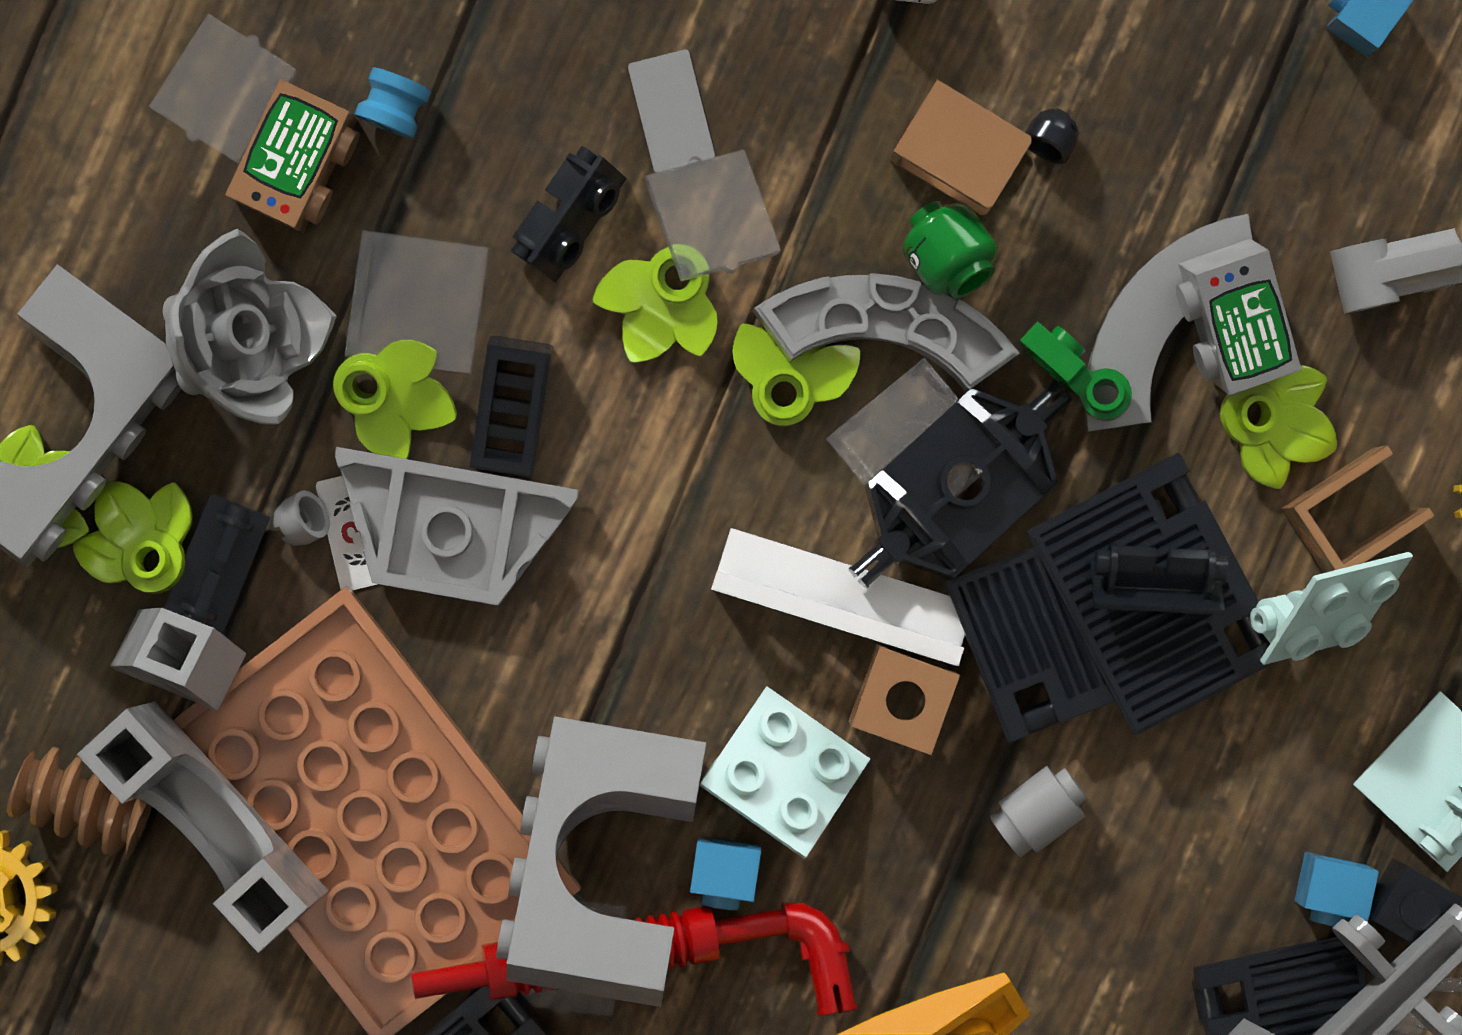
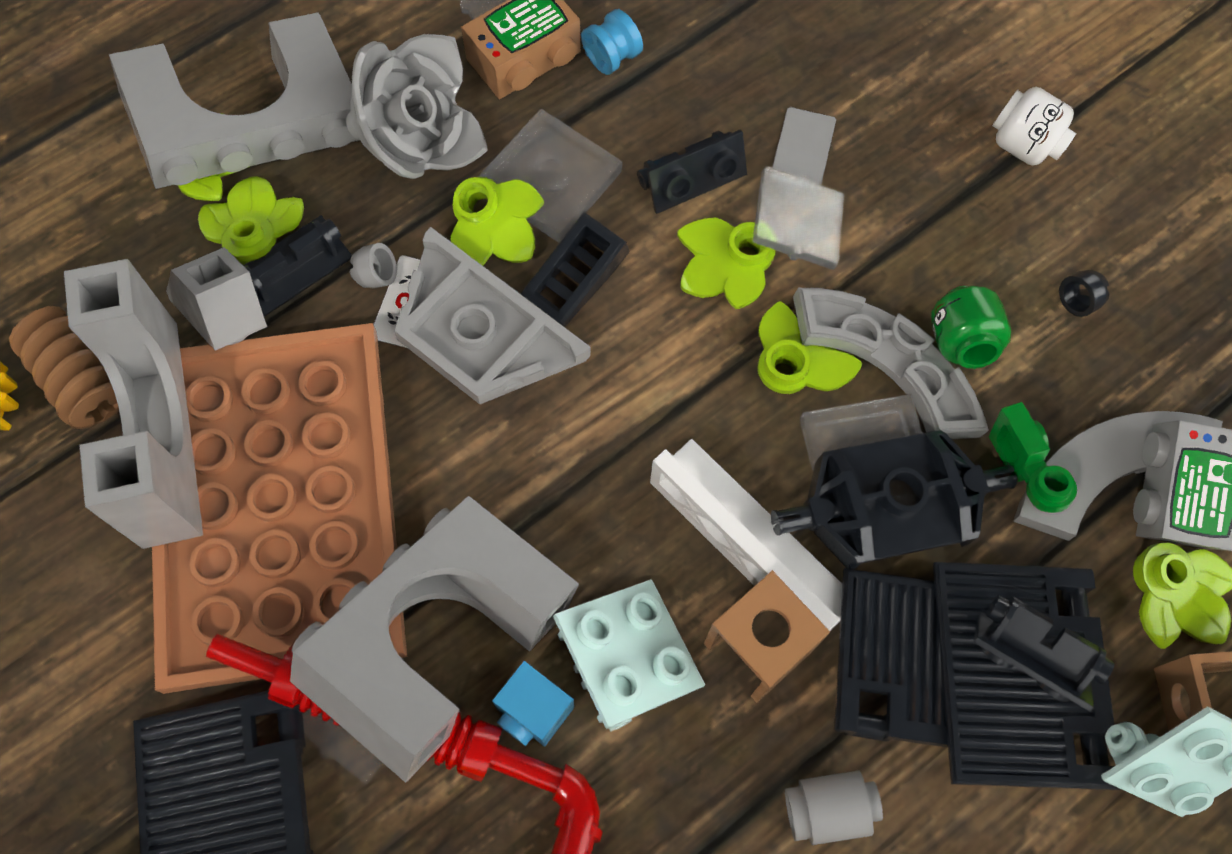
camera: 30 degrees right, 20 degrees down
medium nougat piece [890,79,1032,216] -> none

